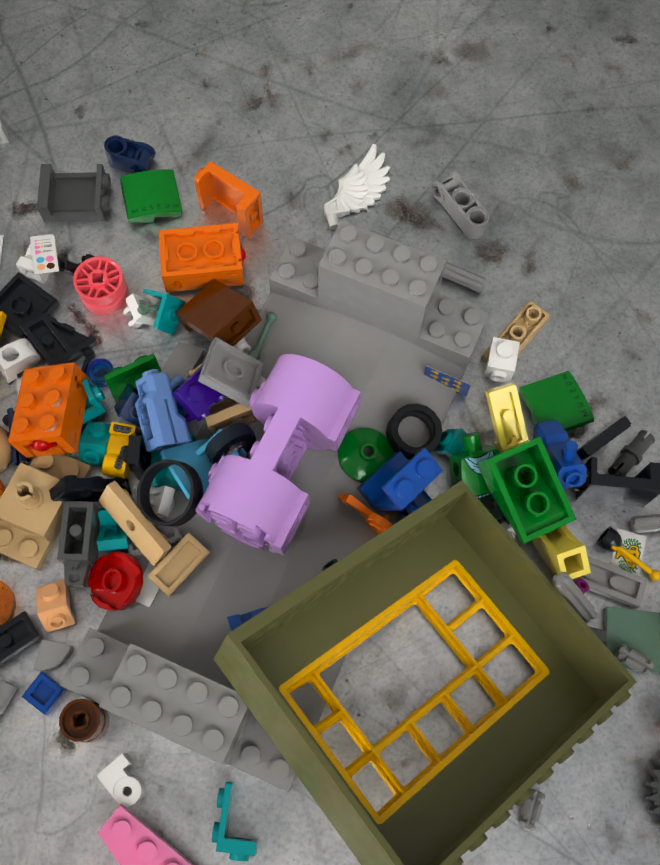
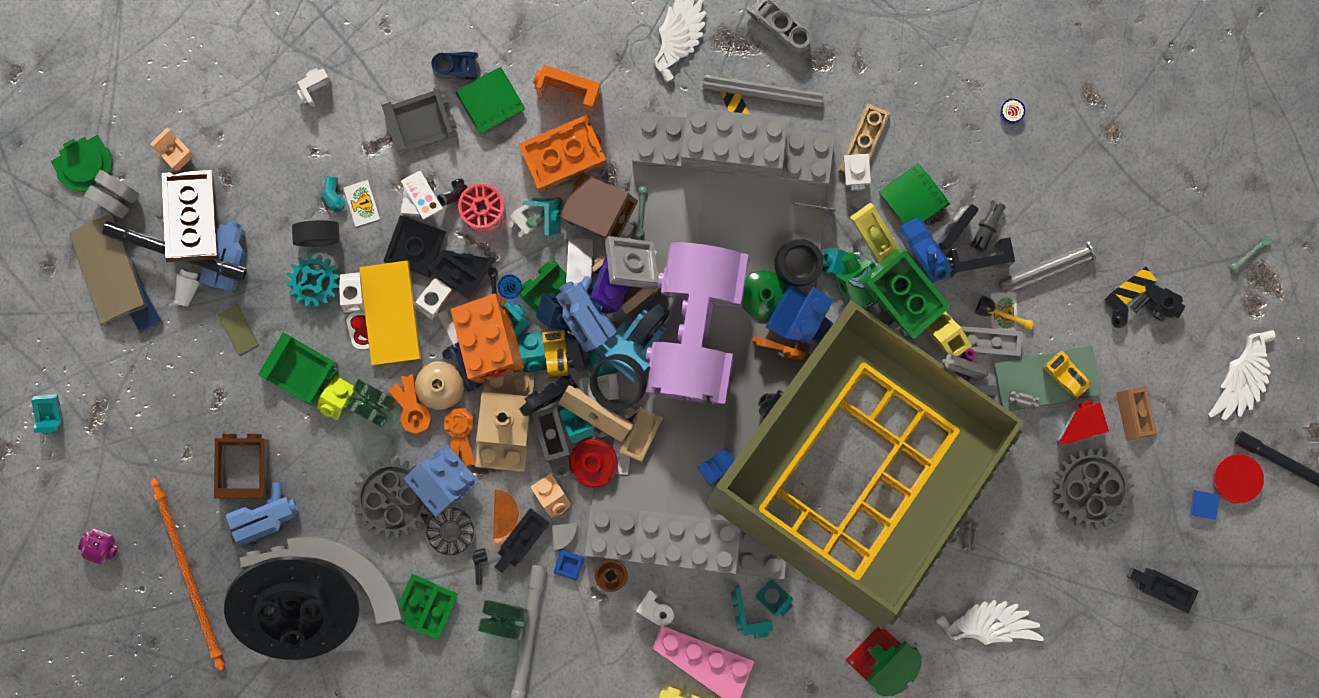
camera: 10 degrees left, 15 degrees up
none -> teal bracket [756,579,793,617]

